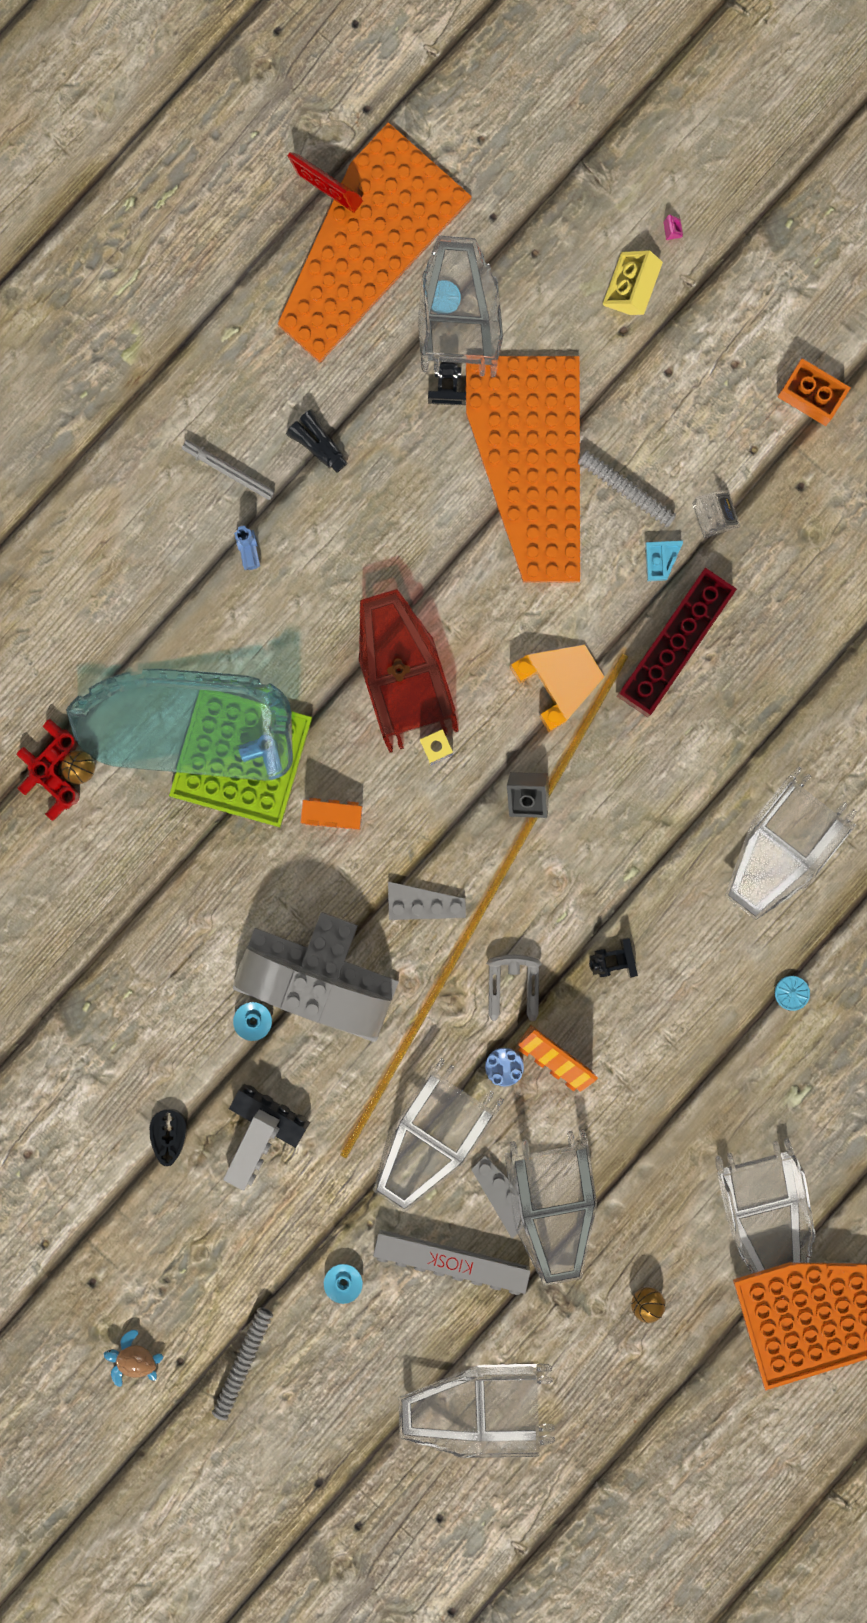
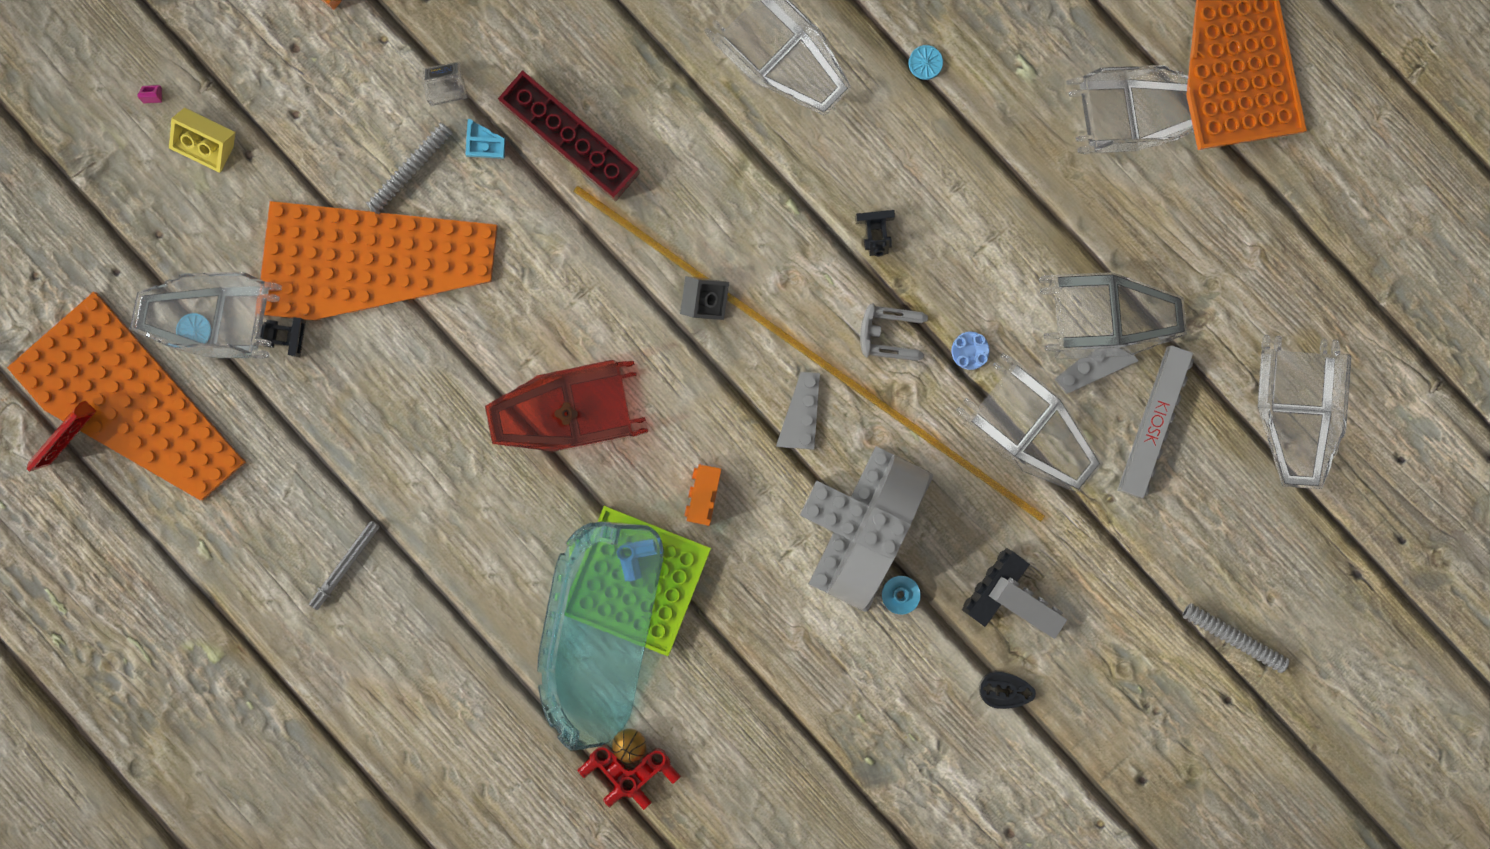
camera: 85 degrees left, 0 degrees up
animal [104,1330,163,1387] -> none
medium blue piece [234,526,261,570] -> none
black piece [286,409,348,473] -> none
medium azure dish [324,1264,363,1304] -> none
light yellow piece [420,729,453,765] -> none
light orange wedge [510,645,604,732] -> none
orange slope [517,1025,598,1092] -> none
pearl gold piece [631,1287,666,1323] -> none

